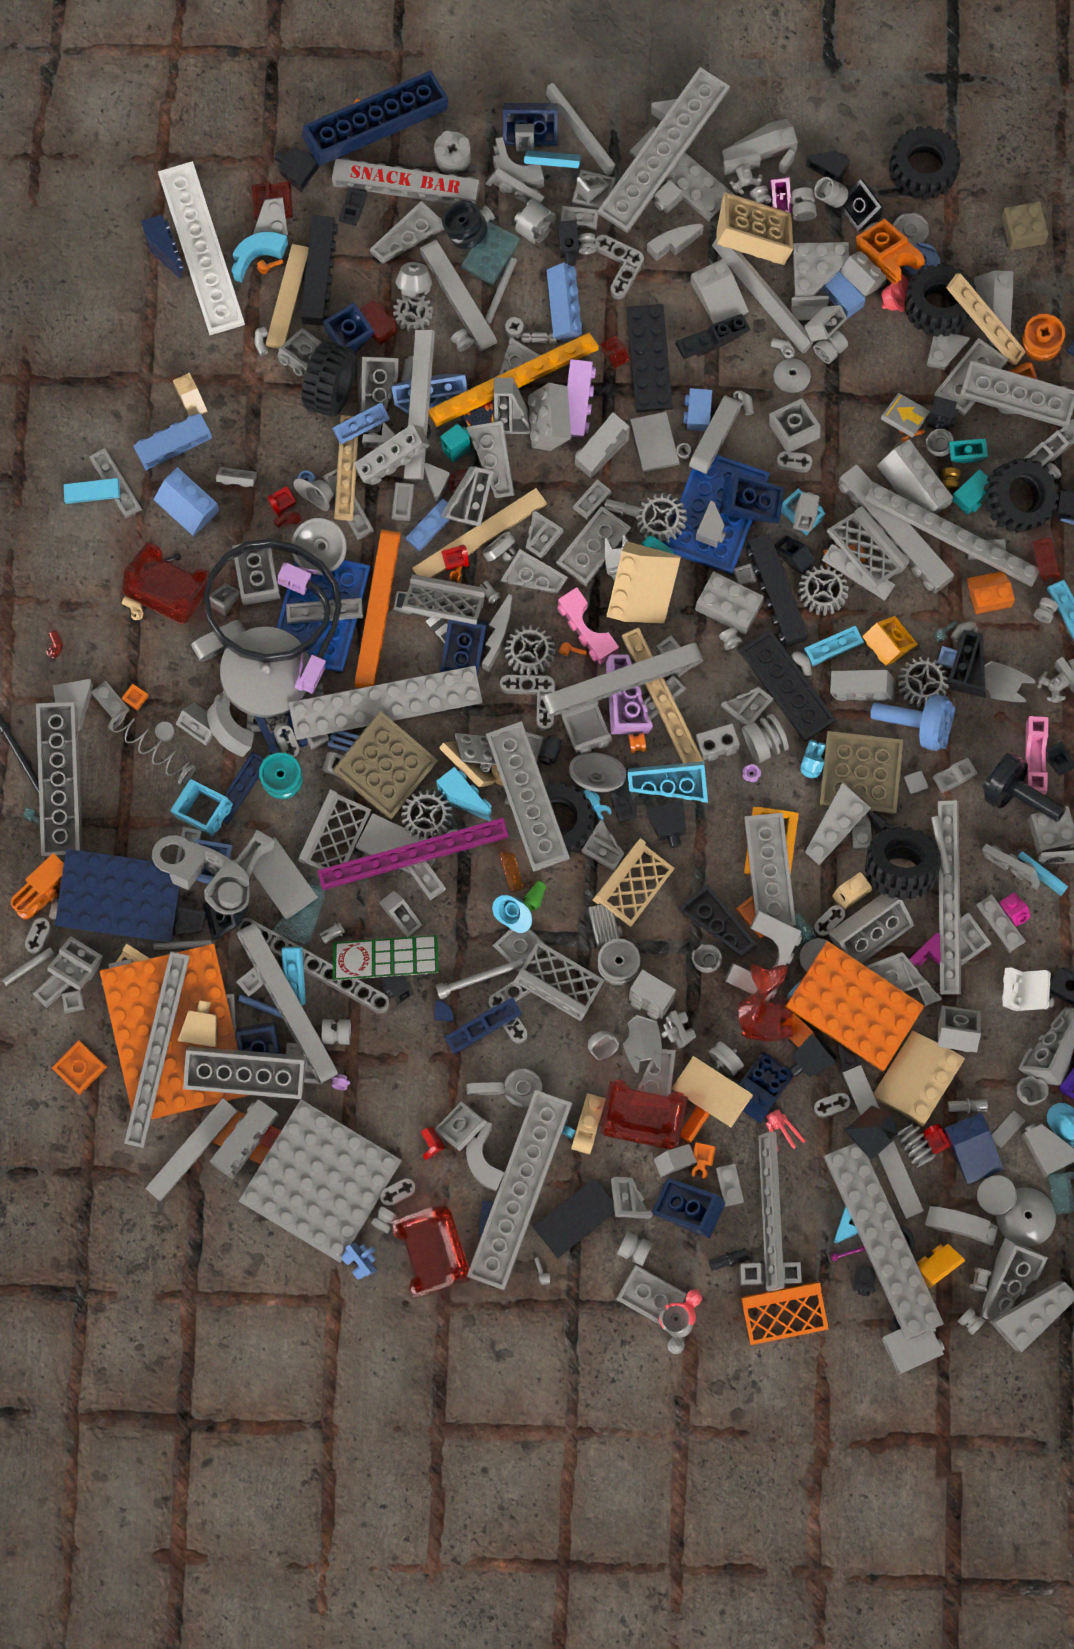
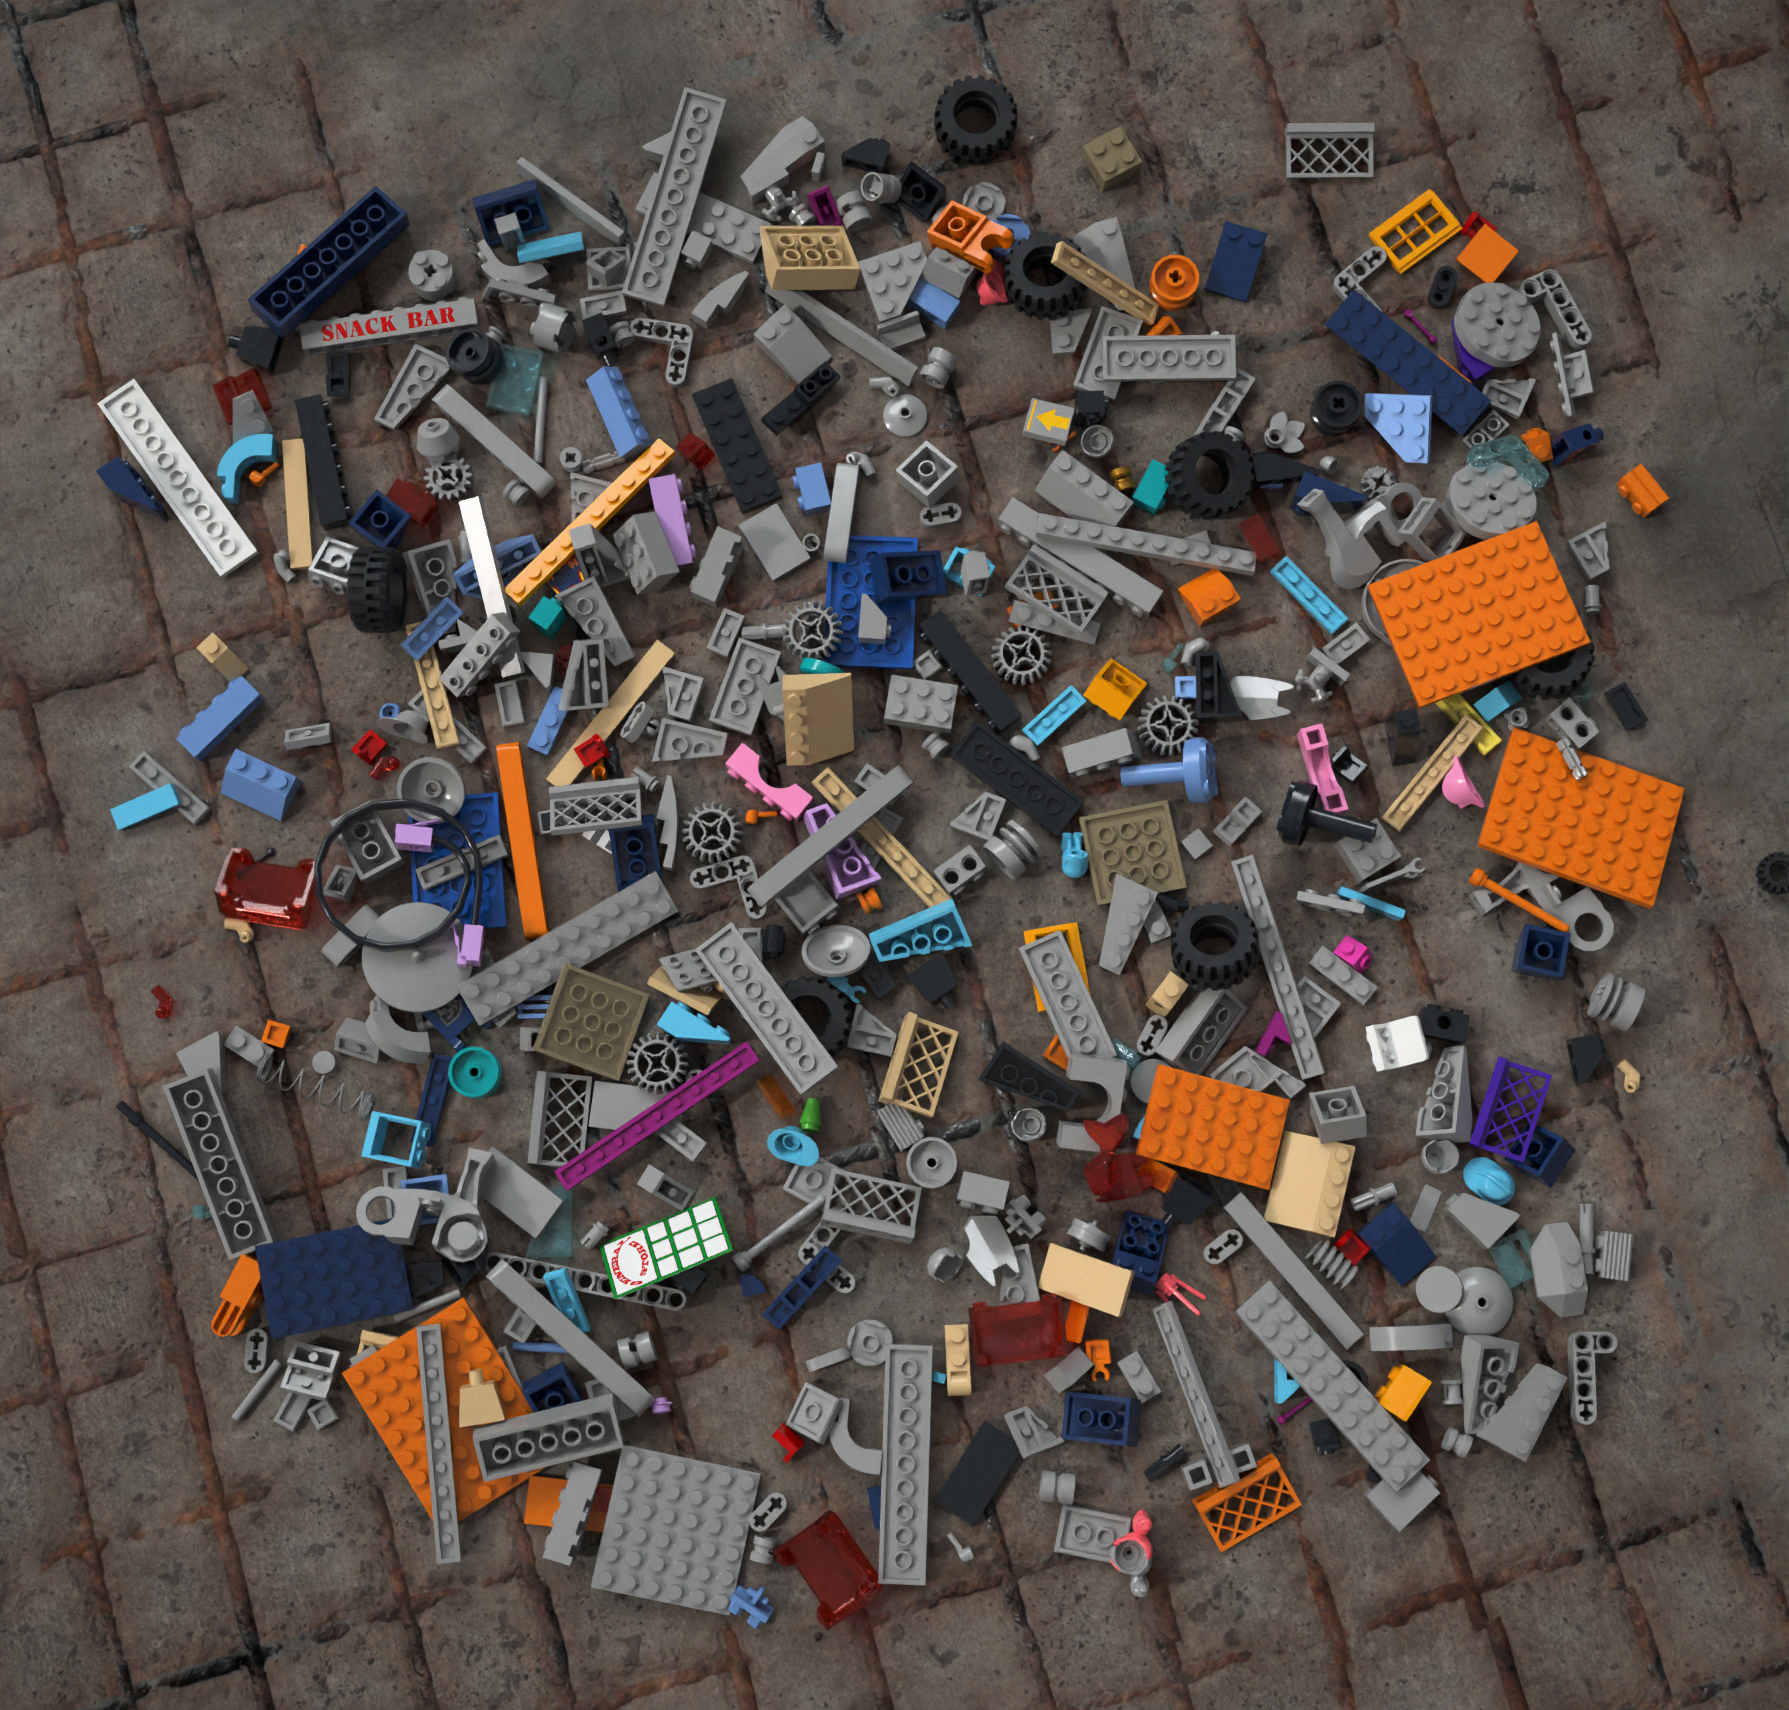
camera: 20 degrees left, 5 degrees up
orange tile [52,1040,107,1095] -> none
light grey tile [145,1098,238,1201] -> none
light grey beam [274,723,299,757] -> none
lavender plate [742,764,761,783] -> none
black slope [774,535,816,573] -> none
light grey brick [805,305,847,342] -> none
black slope [844,1106,898,1160] -> none
light grey bar [931,816,950,874] -> none
teal slope [949,438,988,464] -> none
light grey wheel [1034,597,1059,623] -> none

